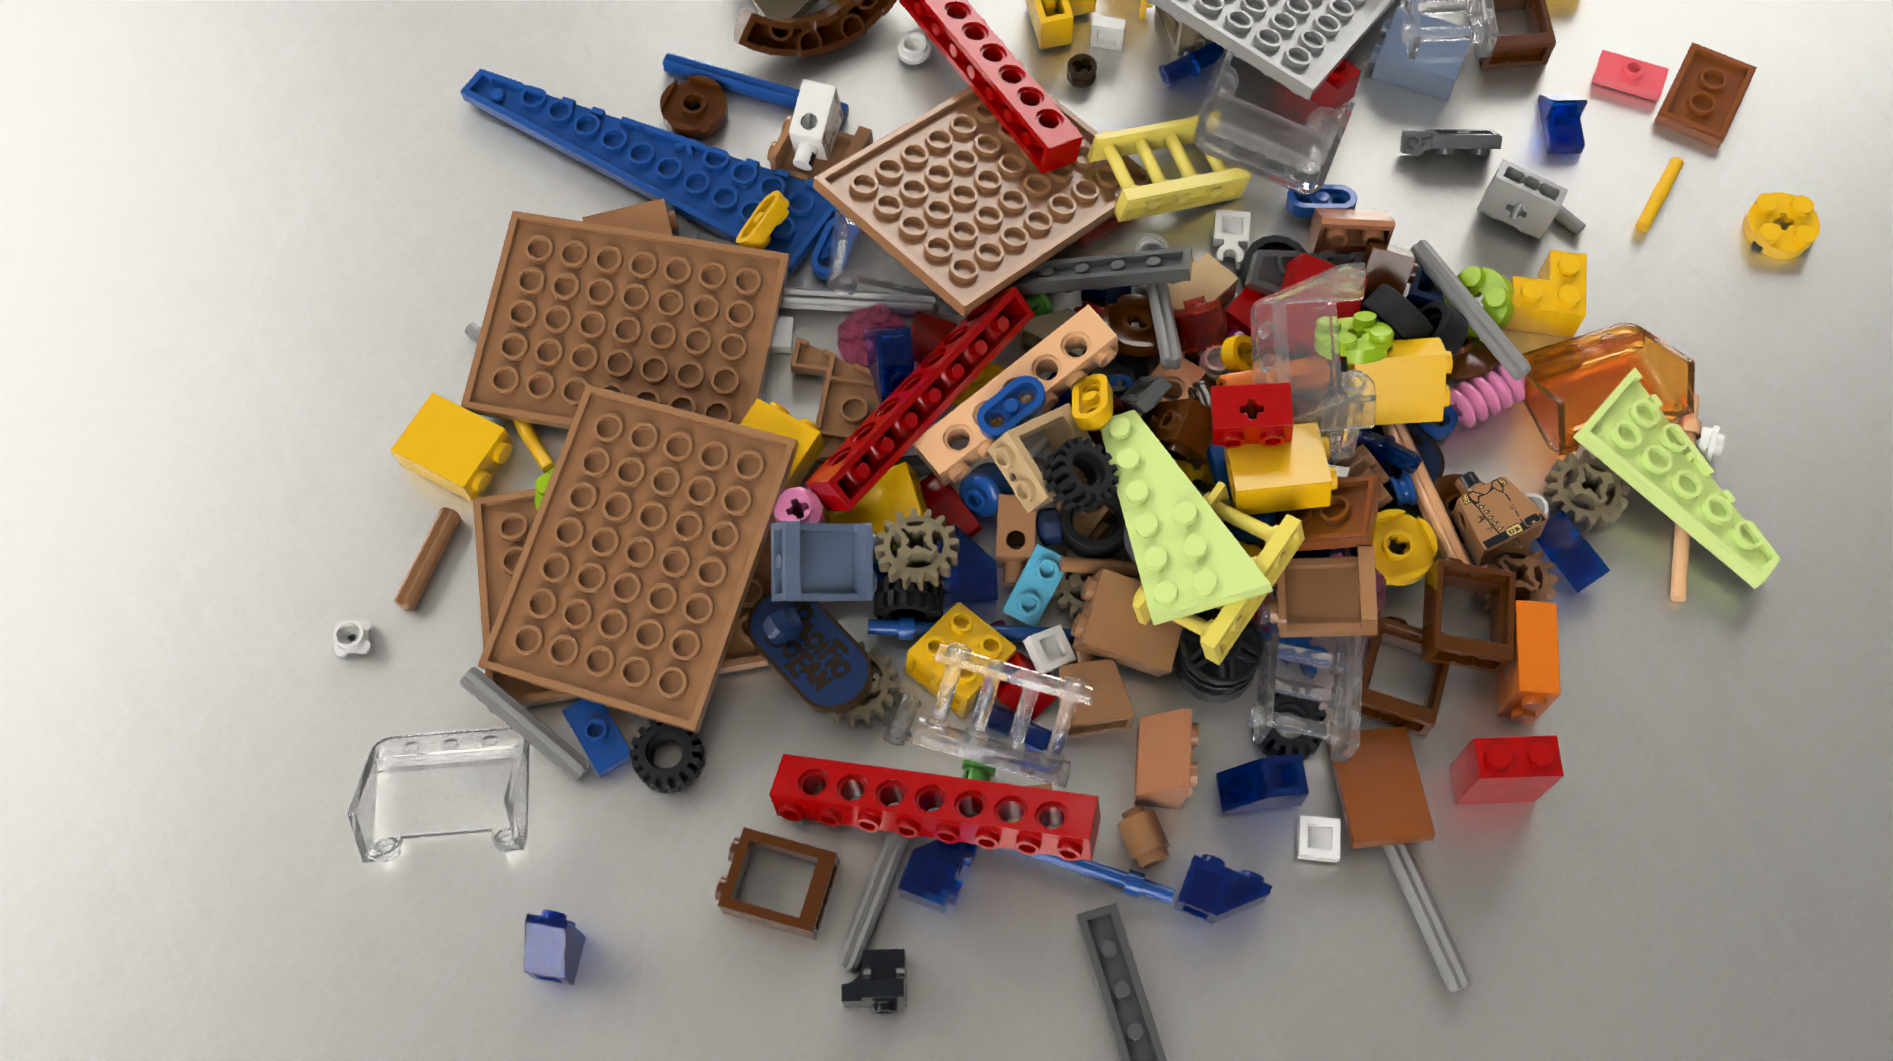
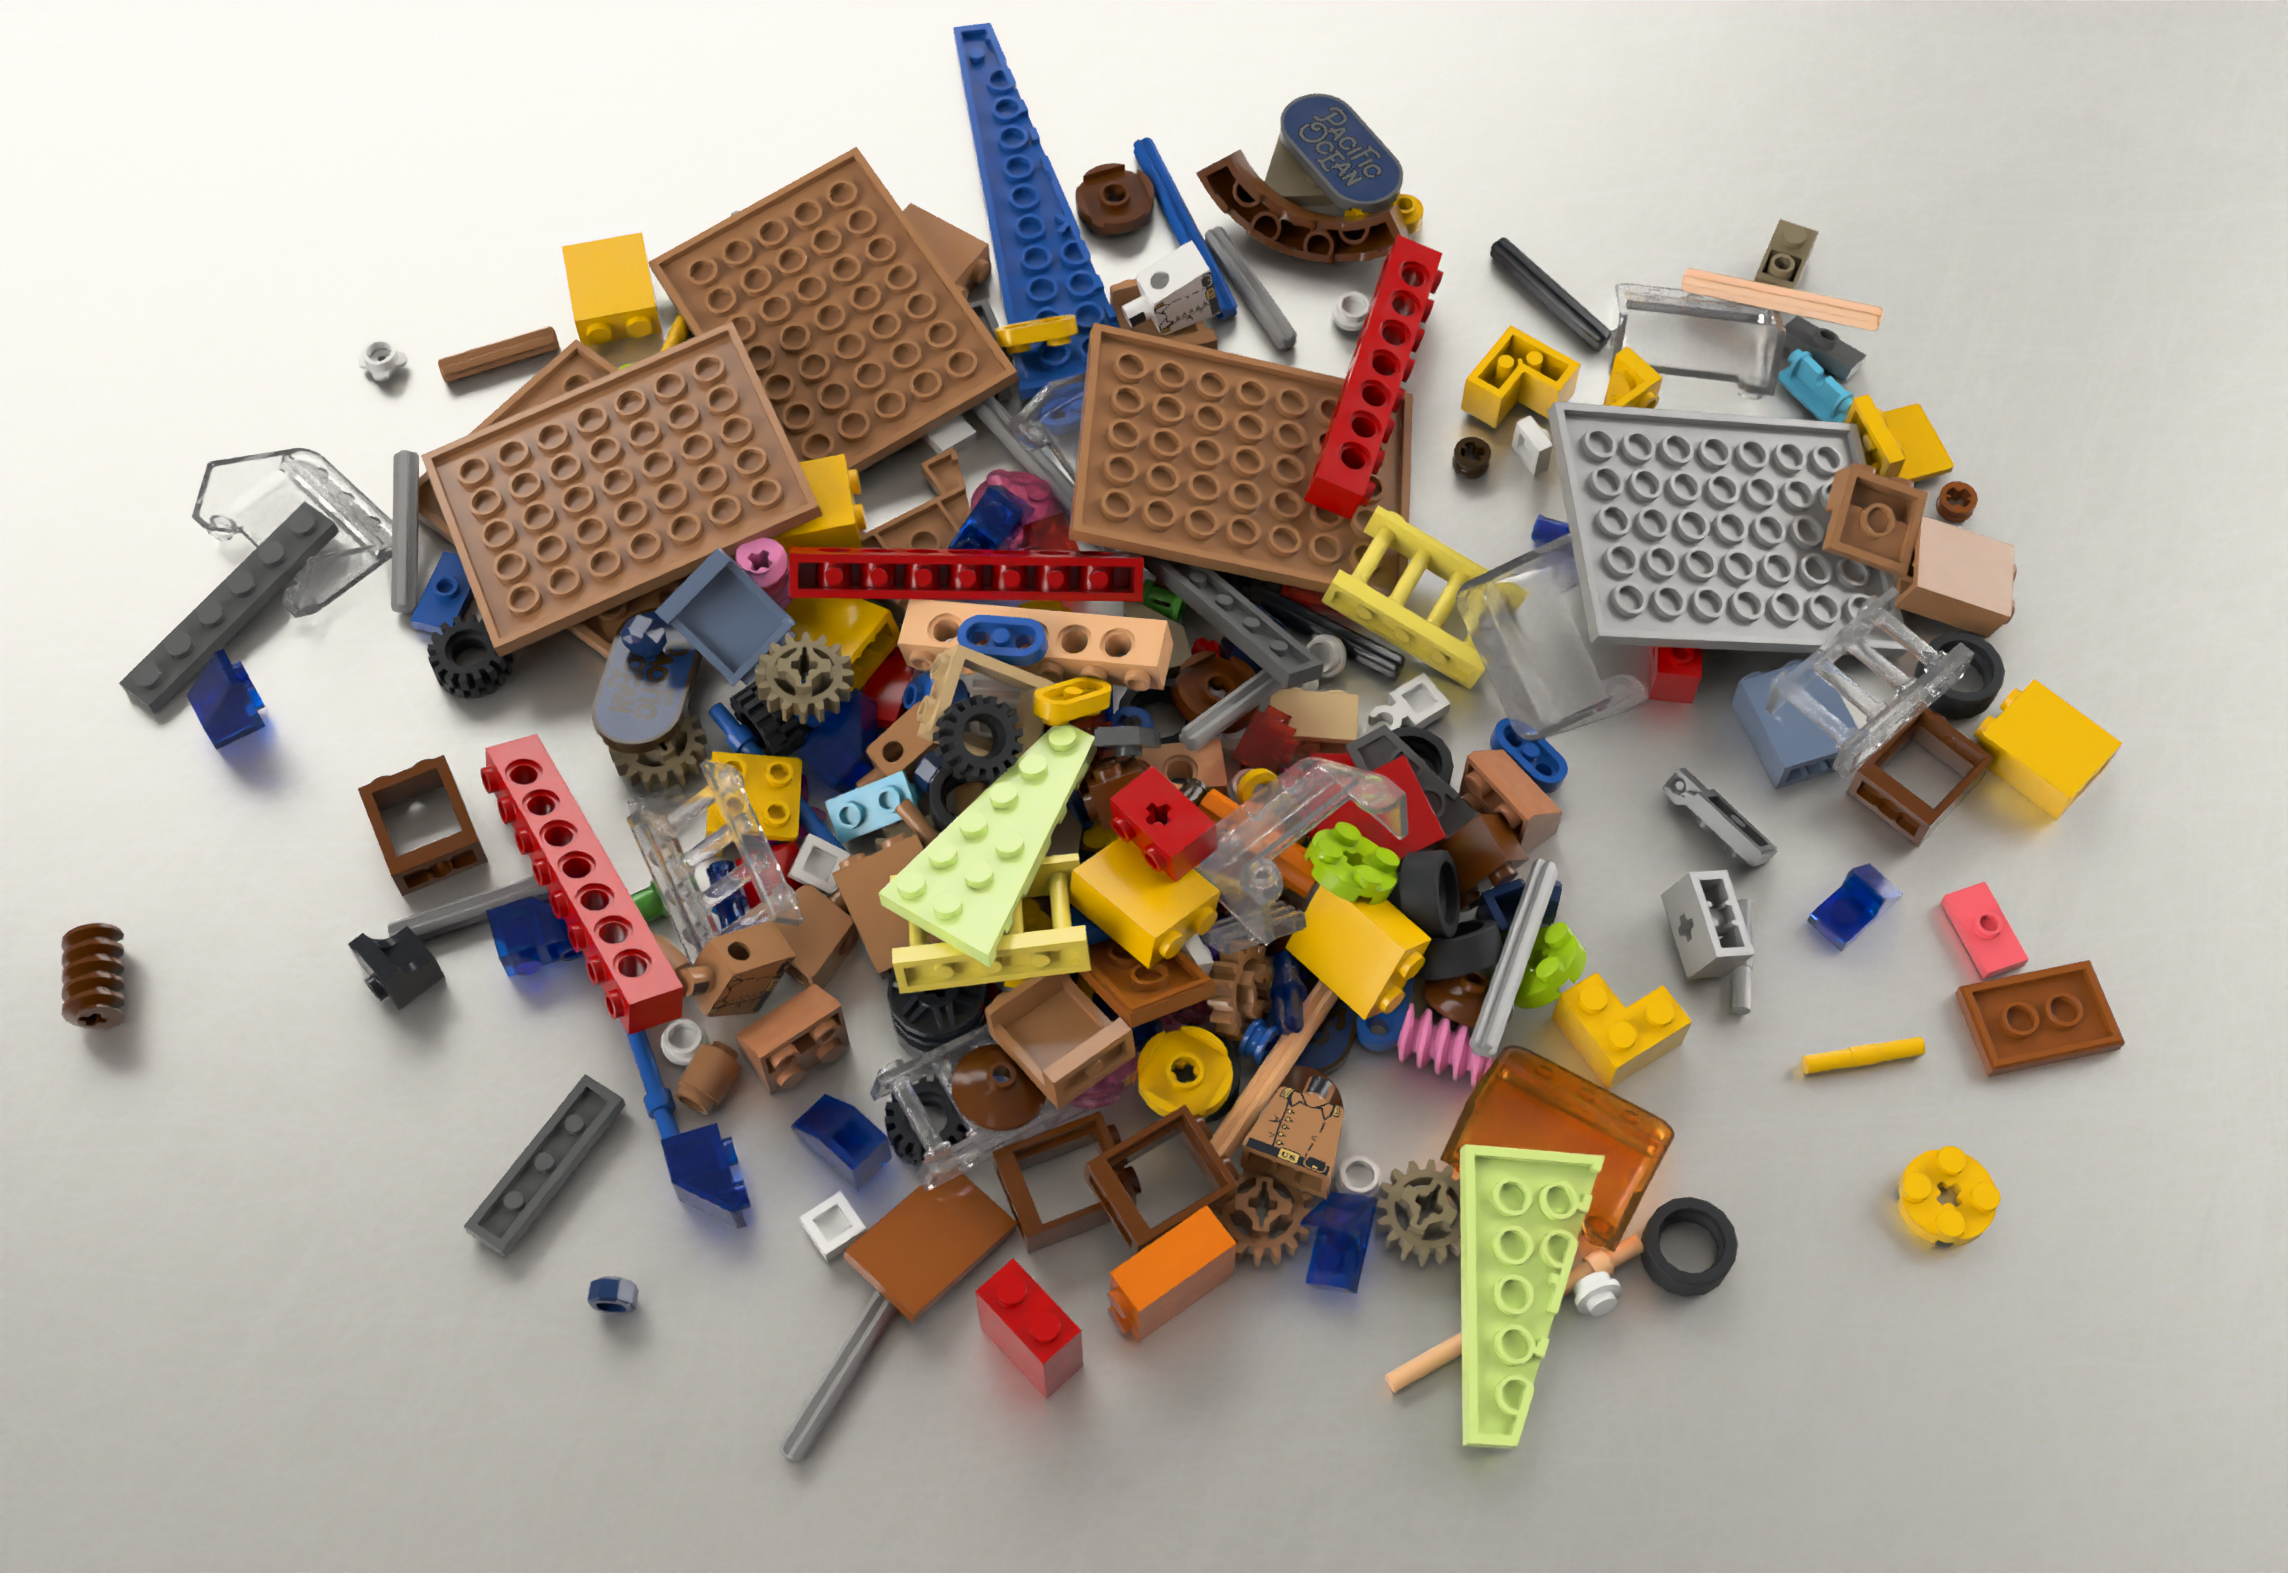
camera: 45 degrees right, 5 degrees down
none -> dark grey plate [119,501,340,714]
none -> dark blue tile [587,1276,639,1315]
none -> white plate [661,1019,709,1065]
none -> medium nougat torso [677,920,796,1017]
none -> reddish brown dish [951,1044,1047,1131]
none -> light grey axle [1205,226,1297,350]
none -> black axle [1249,584,1405,678]
none -> black tyre [1640,1197,1738,1297]

